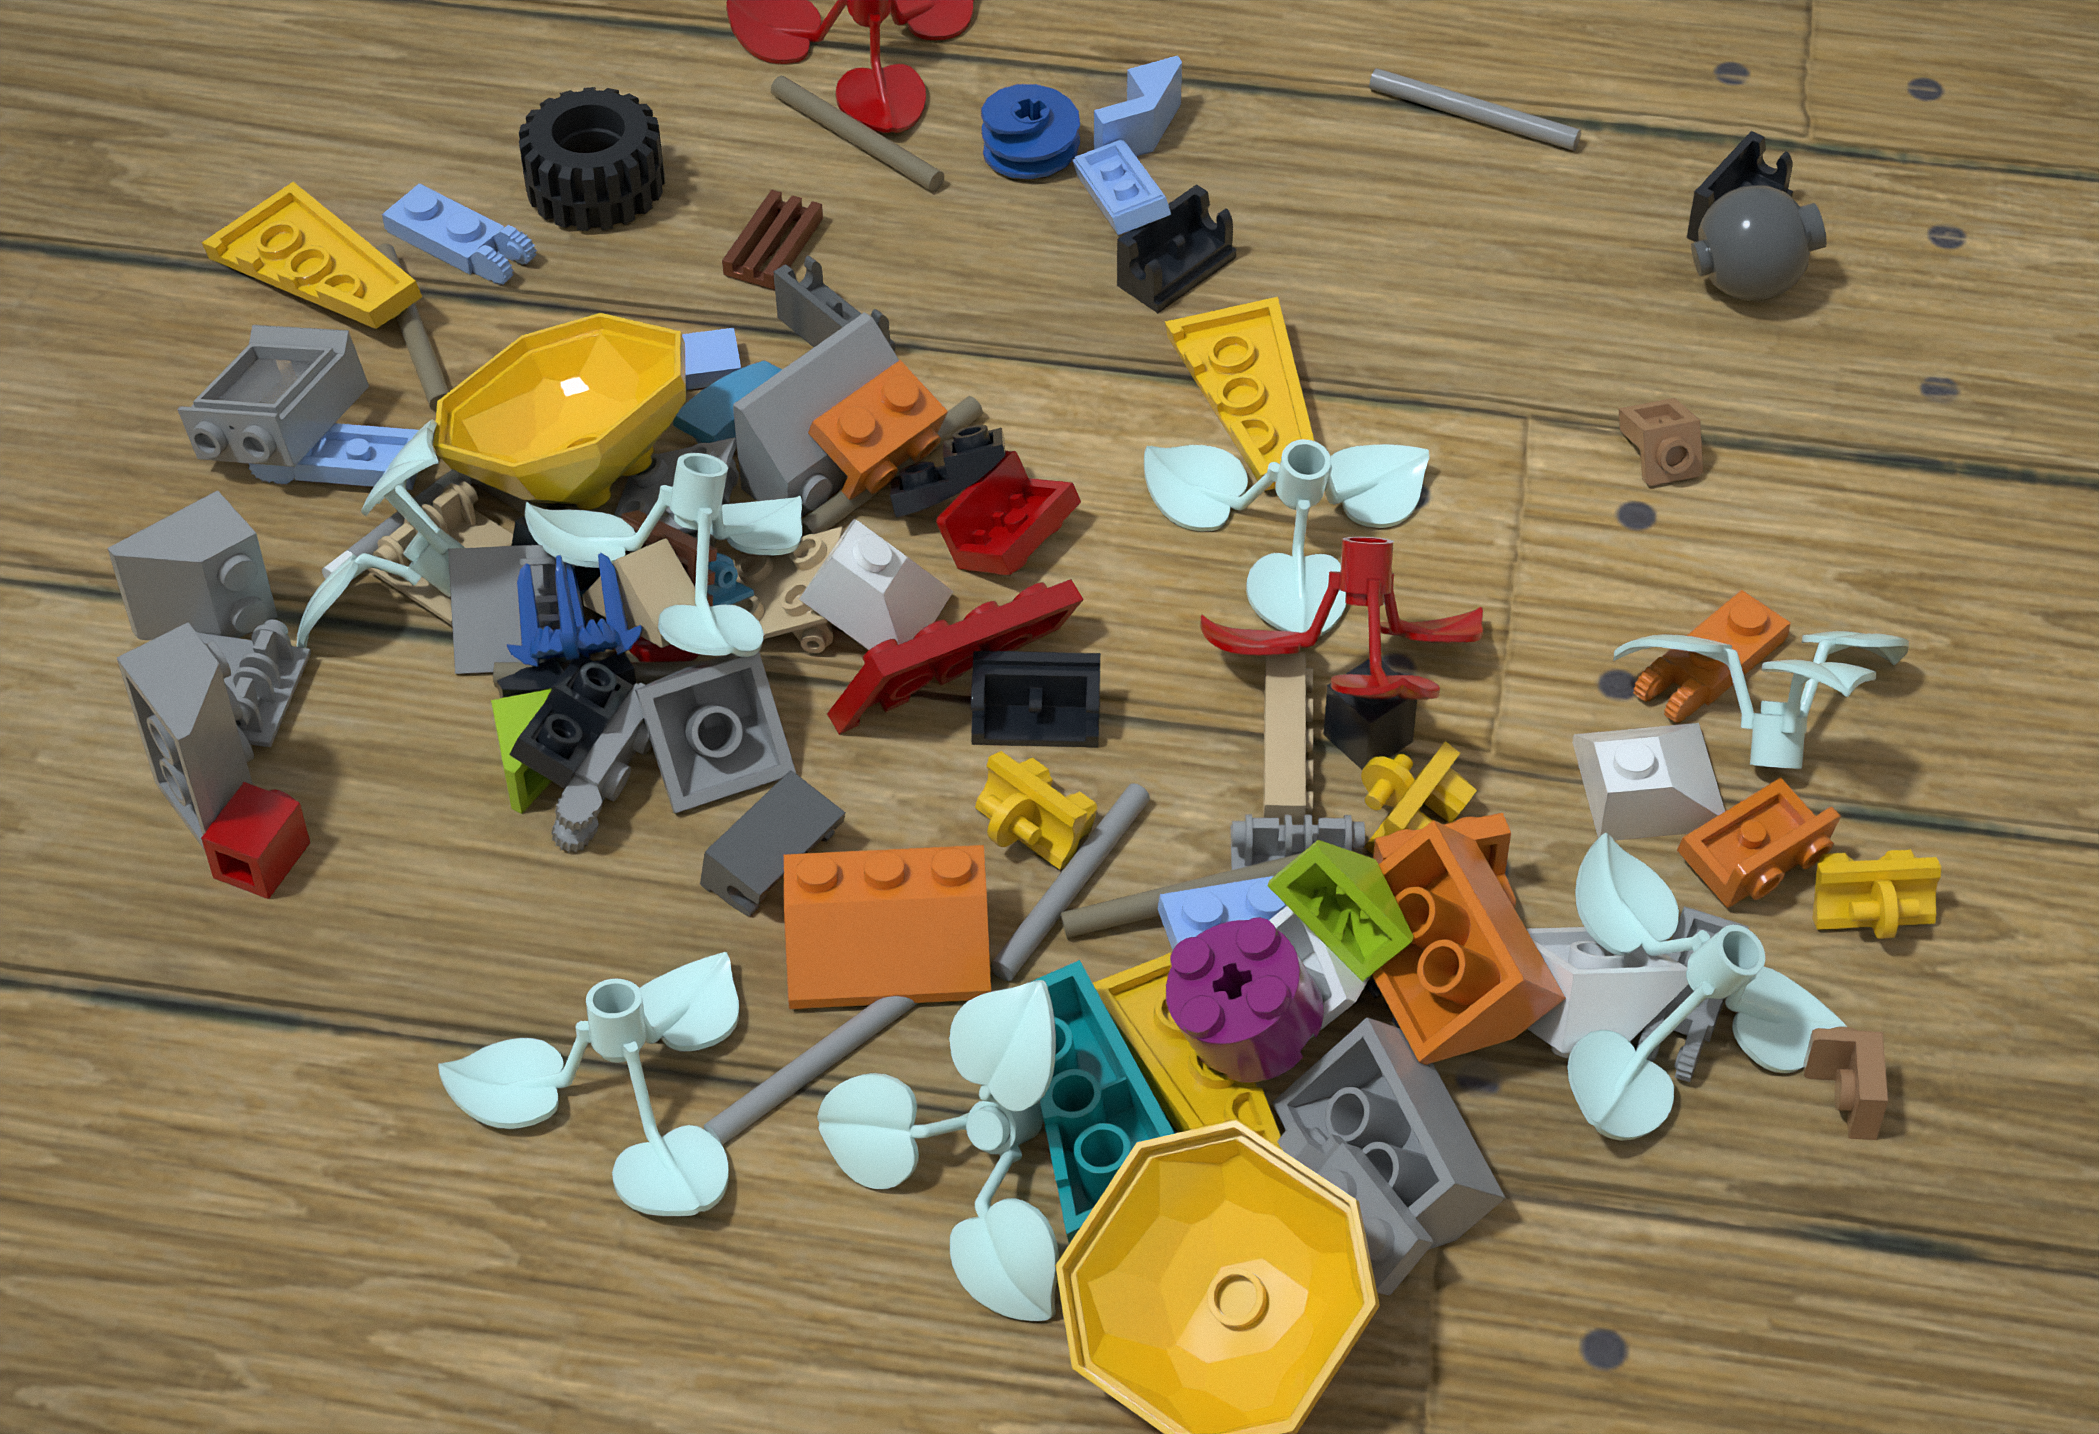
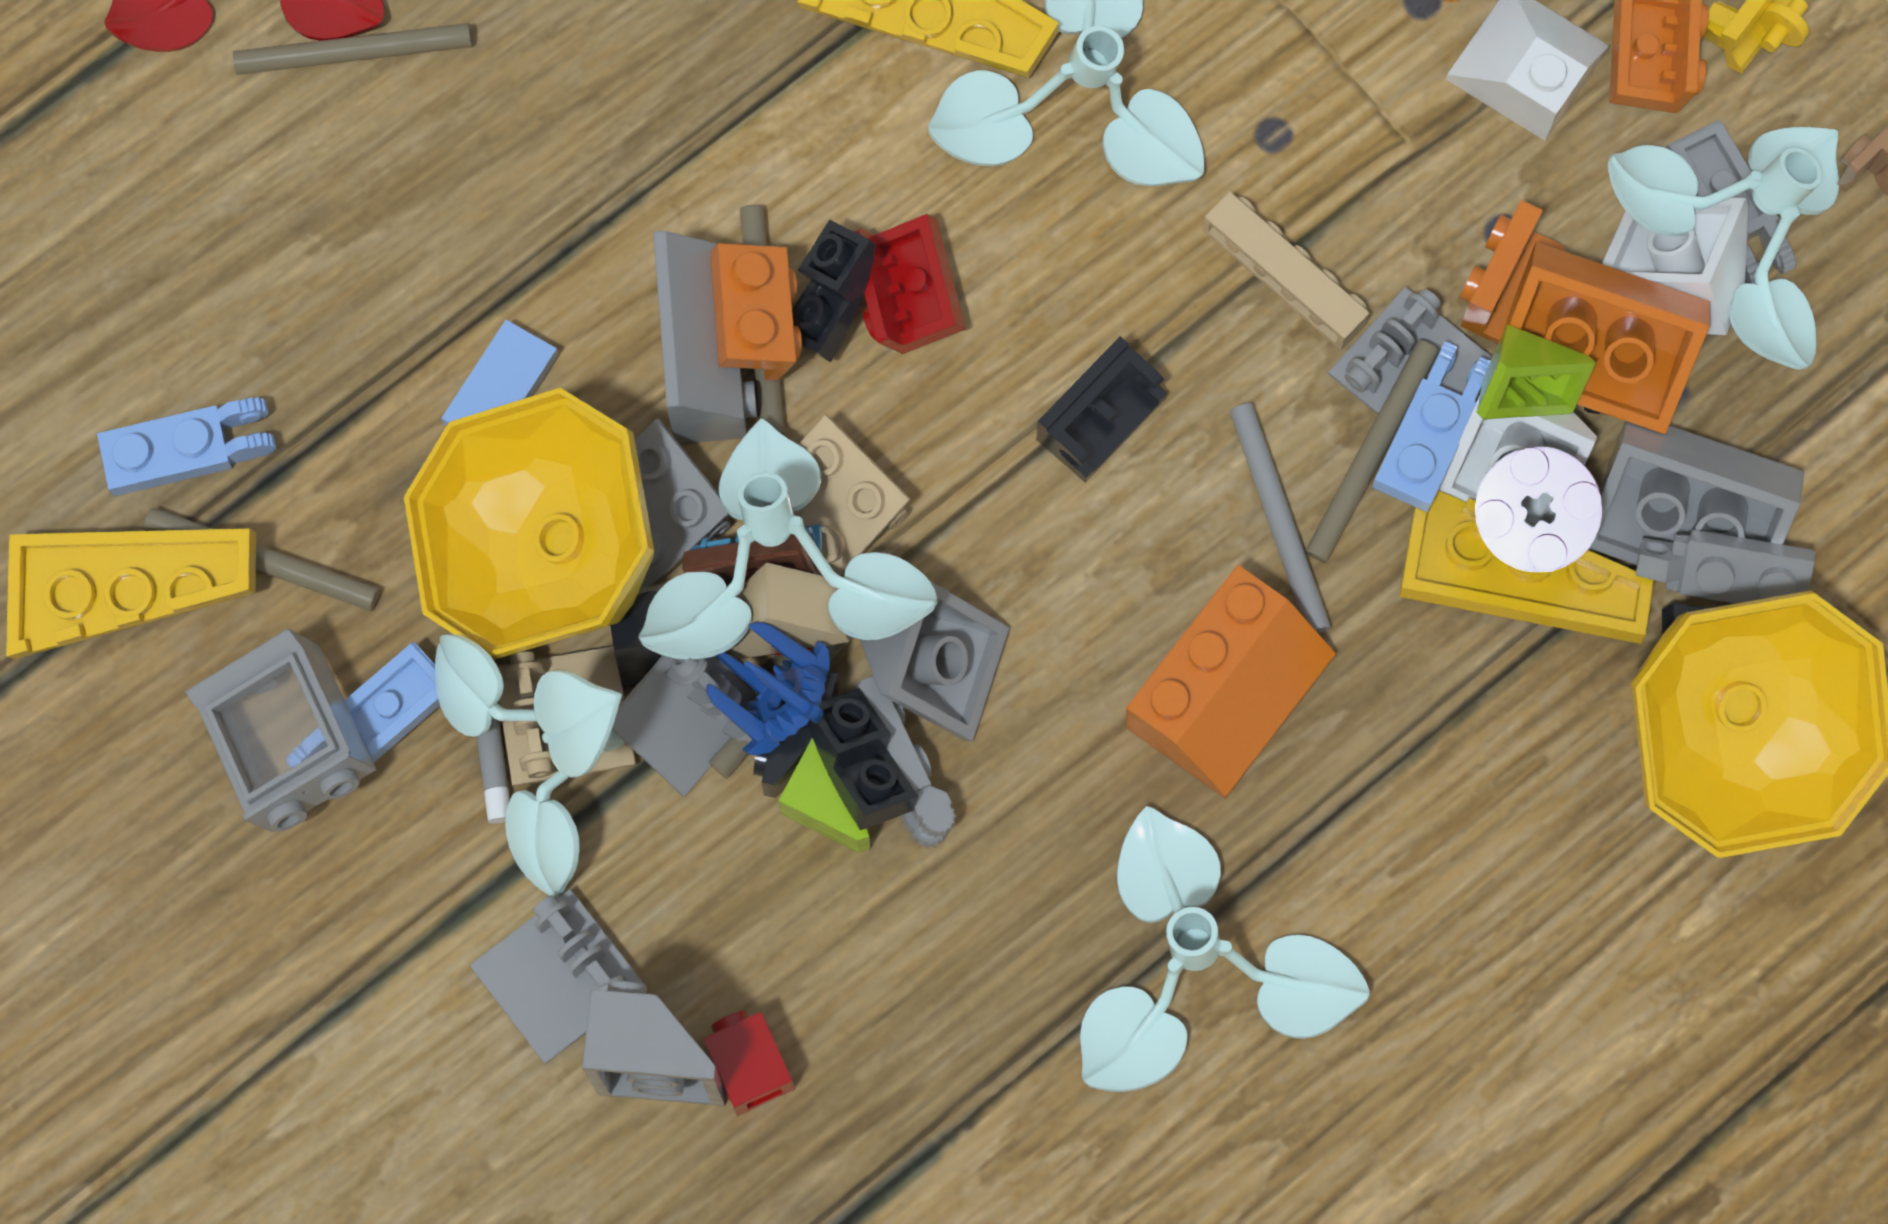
camera: 50 degrees left, 25 degrees up
light grey slope [107,490,278,640] -> none
black tyre [519,87,665,231] -> none
dark azure slope [673,360,782,444] -> none
dark grey hinge [700,770,846,916] -> none
light grey bar [704,996,918,1146] -> none
copper tile [722,189,823,290] -> none
dark grey hinge [773,256,895,351] -> none
white slope [799,519,954,650] -> none
light aqua plant [817,980,1059,1321] -> none
red wing [827,579,1084,735] -> none
yellow hips [975,751,1098,870] -> none
teal wedge [1028,960,1175,1244] -> none
red plant [1200,537,1483,700] -> none
black brick [1323,659,1418,770] -> none
yellow hips [1361,741,1477,854] -> none

